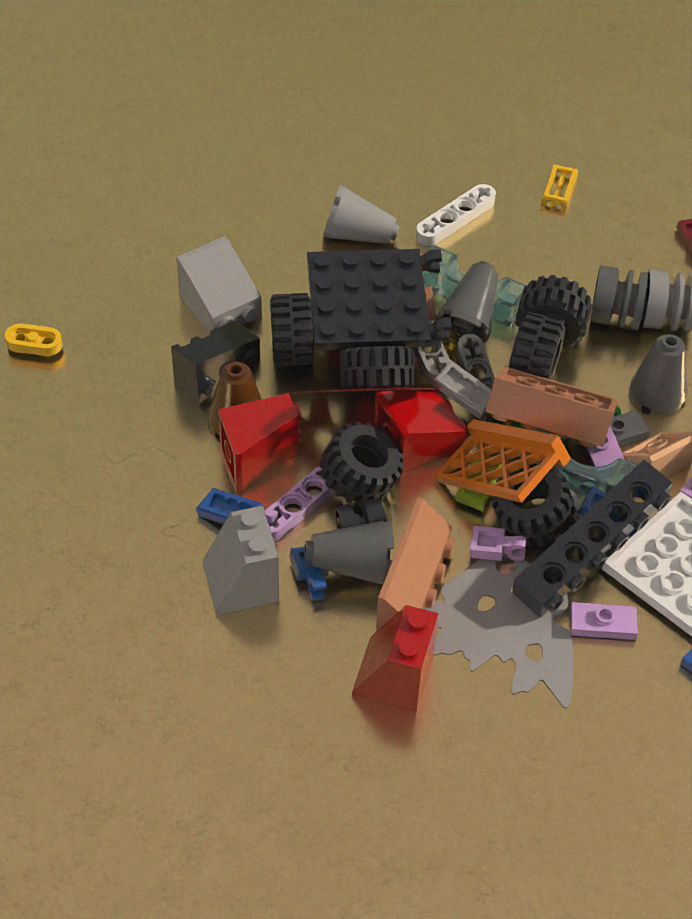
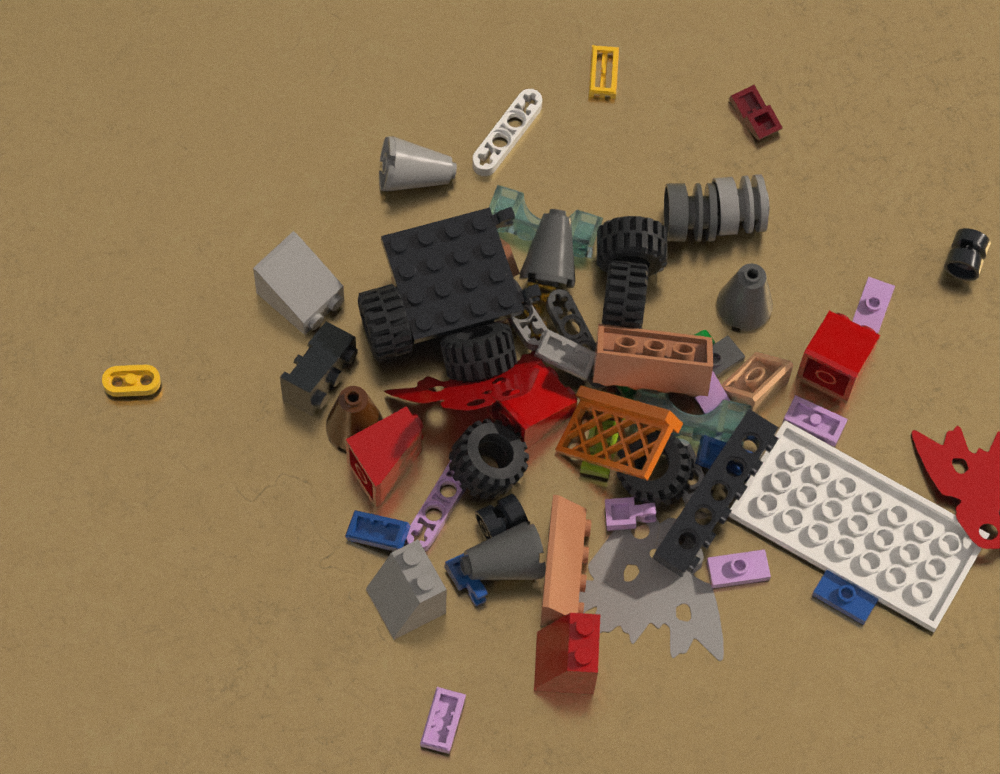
camera: 15 degrees left, 15 degrees up
none -> lavender plate [420,687,466,754]

